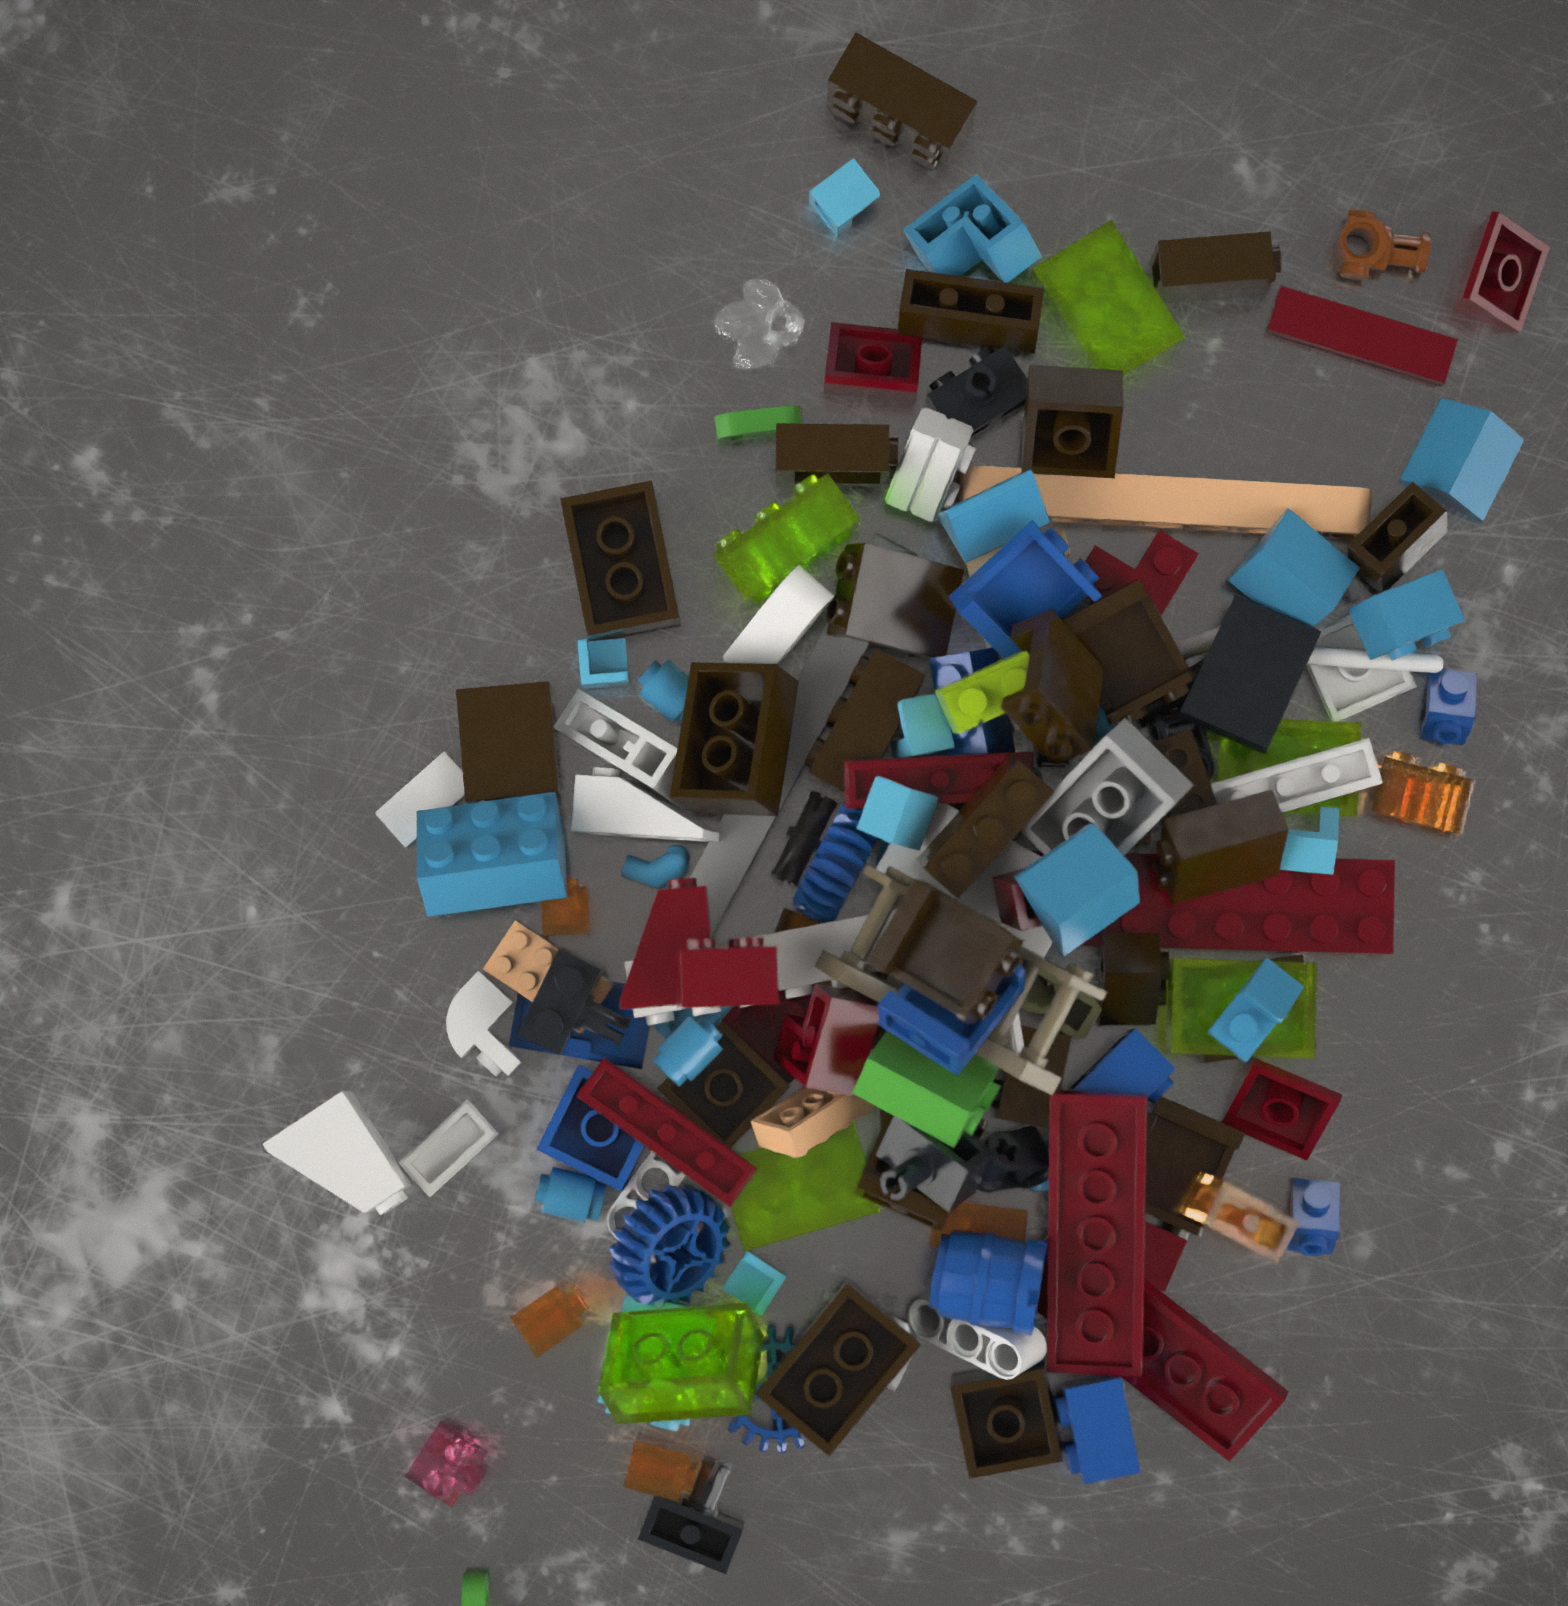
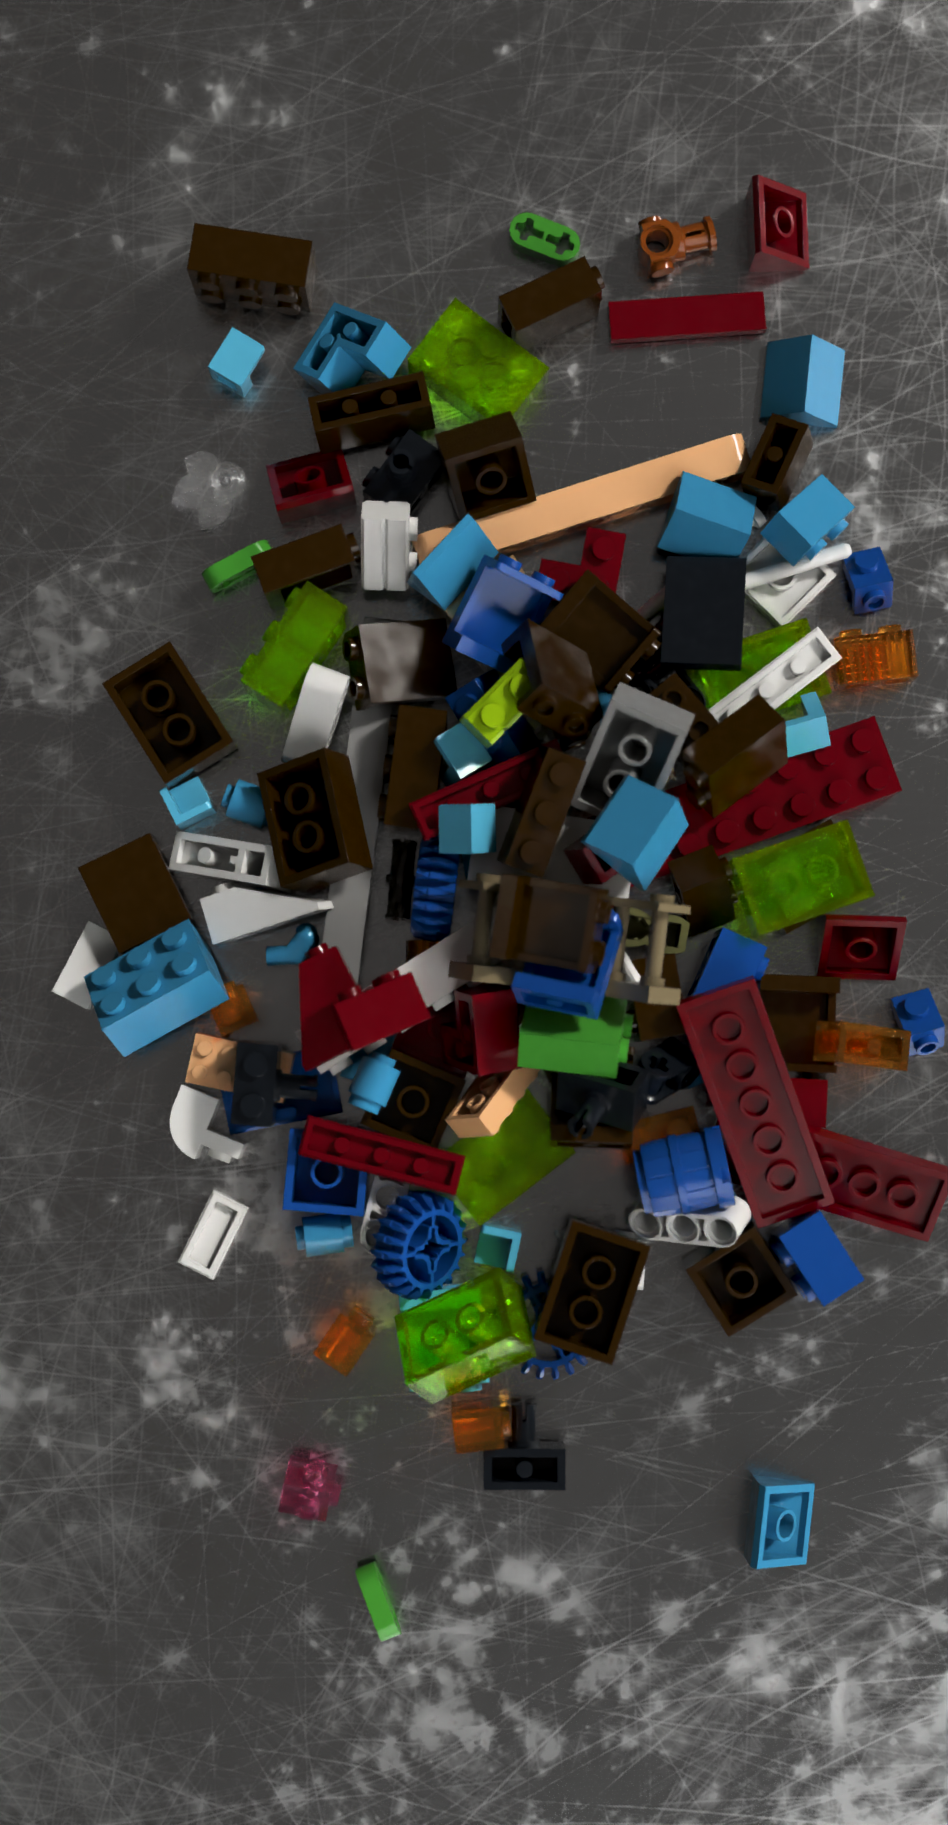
camera: 25 degrees left, 0 degrees up
white slope [262,1091,413,1215] -> none
dark azure slope [1207,957,1304,1062] -> none
none -> bright green beam [509,212,580,267]

